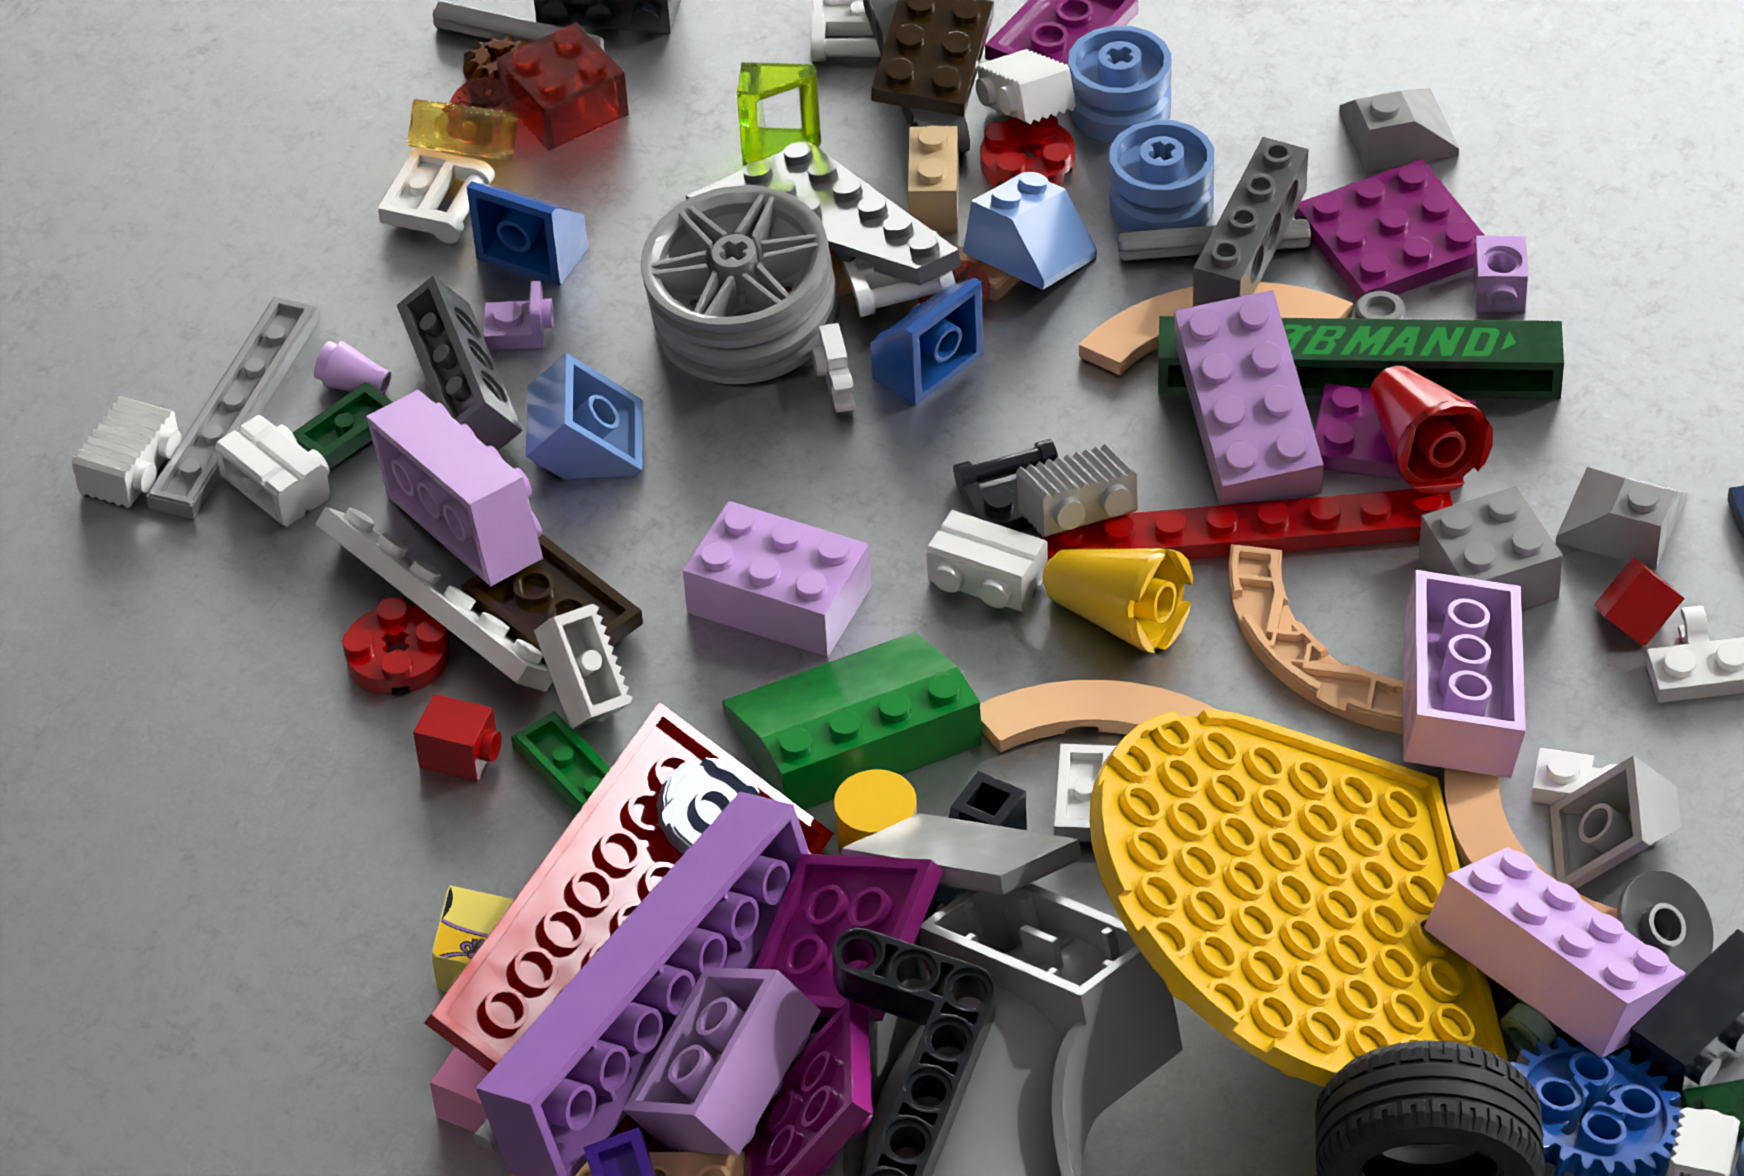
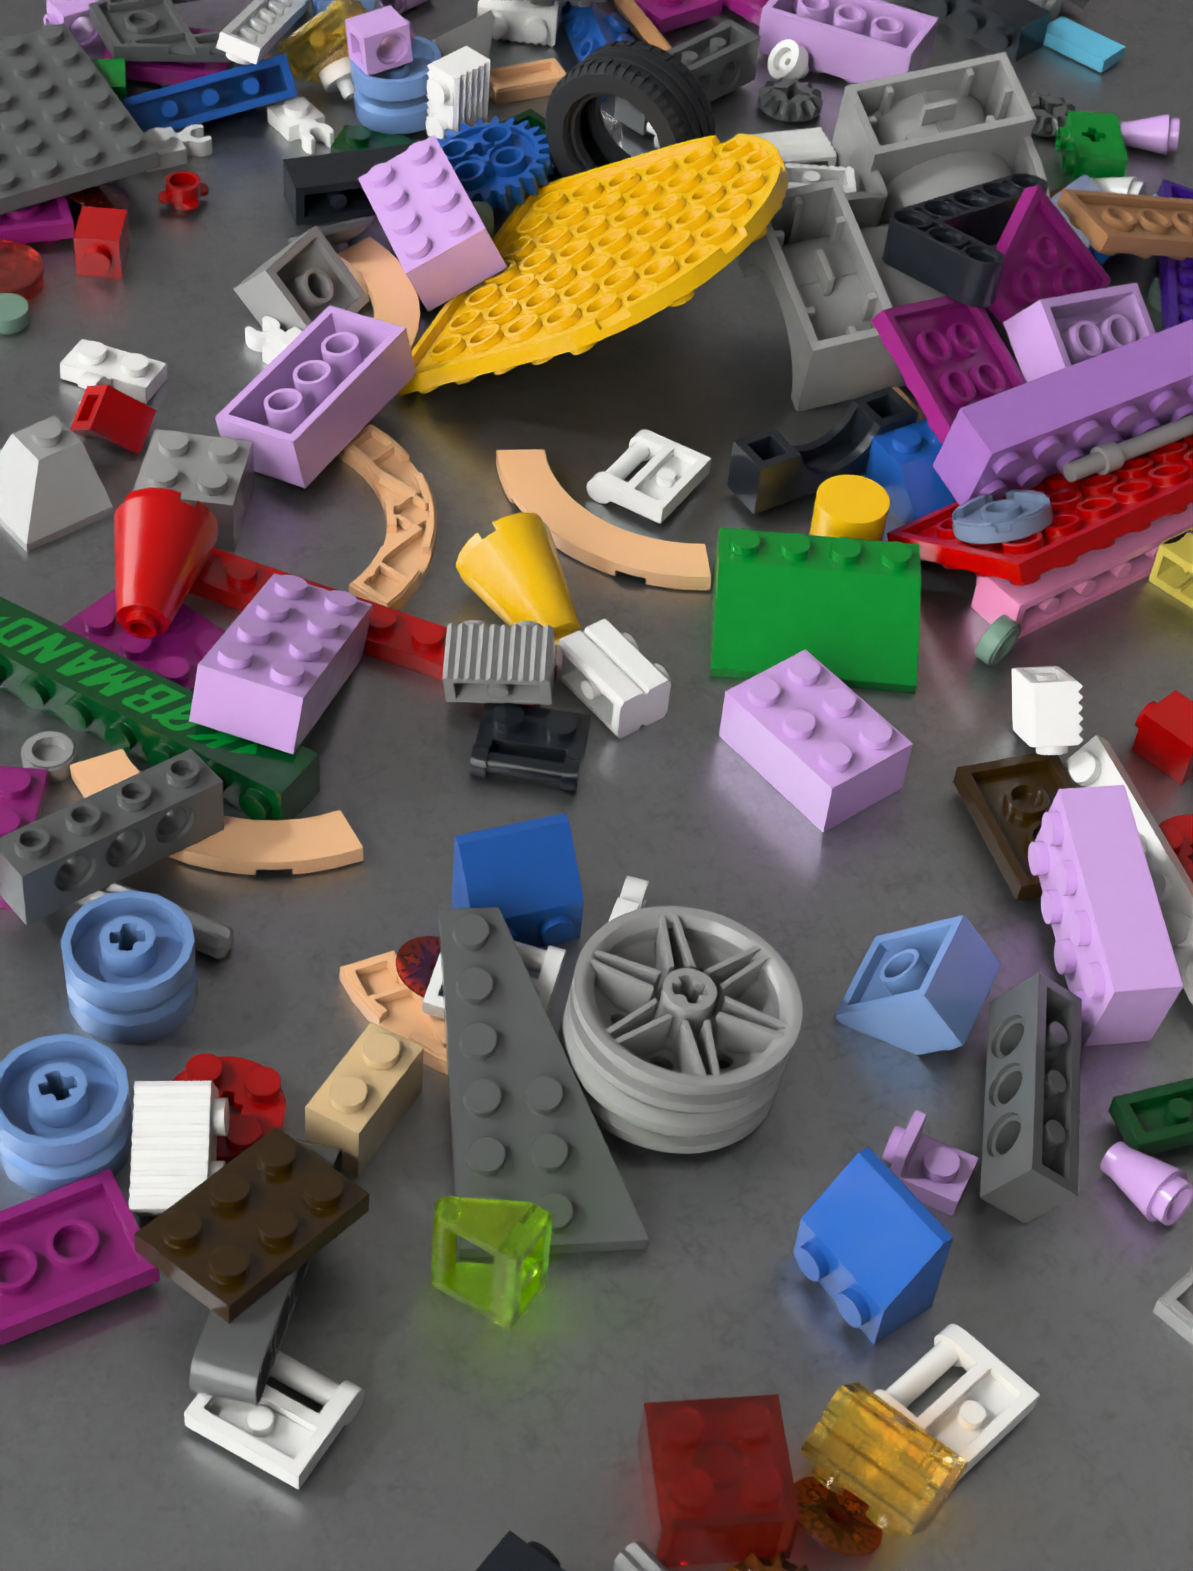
camera: 160 degrees left, 0 degrees up
green tile [511,711,610,814] -> none
light grey tile [842,813,1082,896] -> none
medium blue slope [963,171,1097,289] -> none

